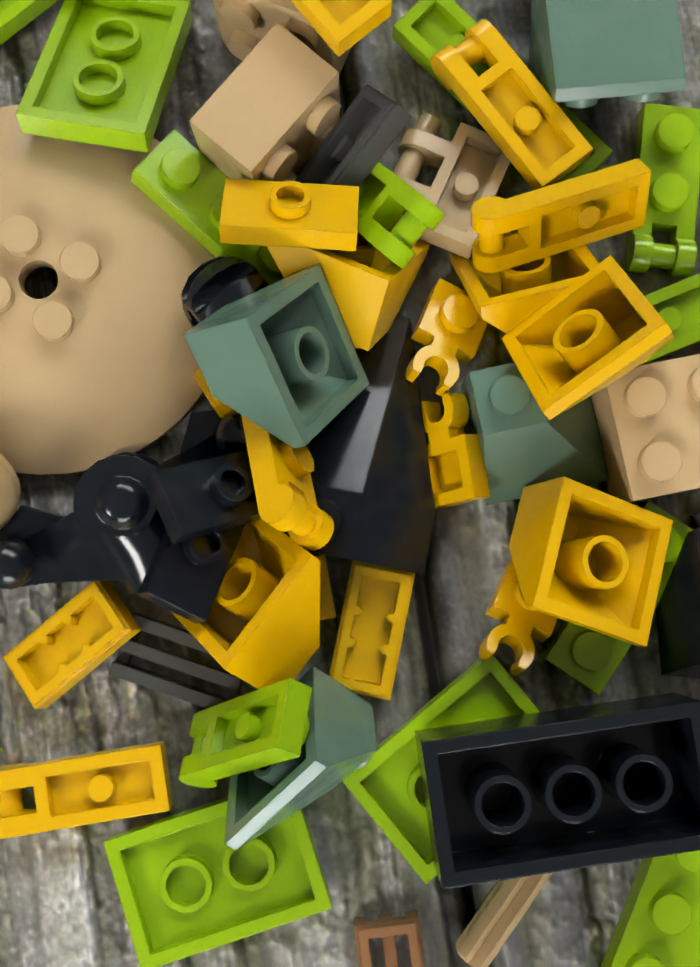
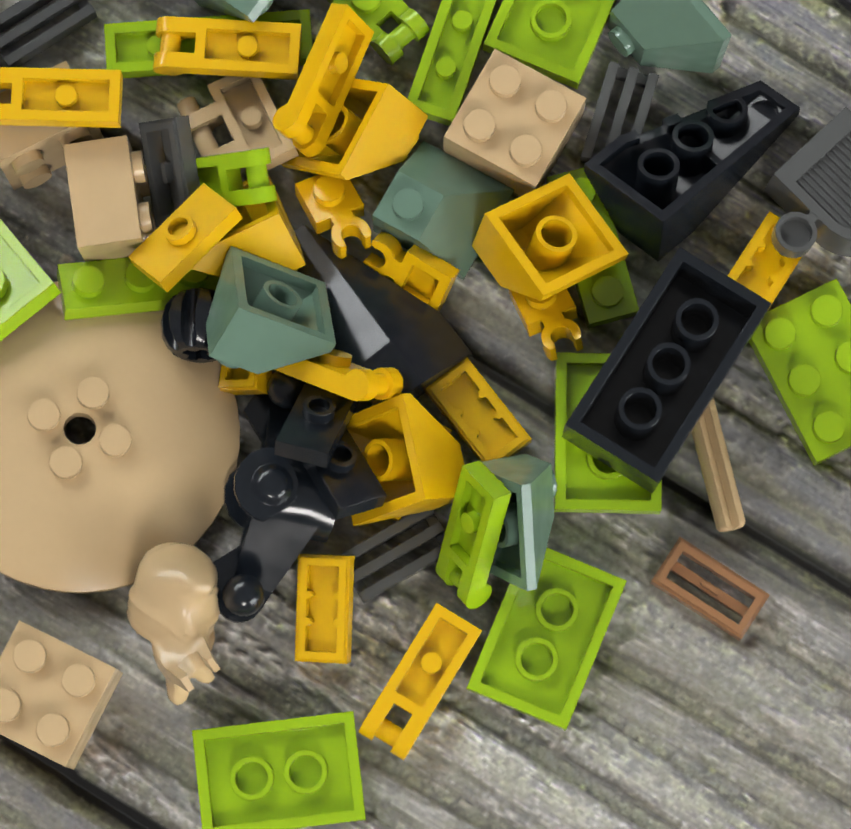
camera: 50 degrees left, 5 degrees down
yellow slope [501,255,674,420] -> none

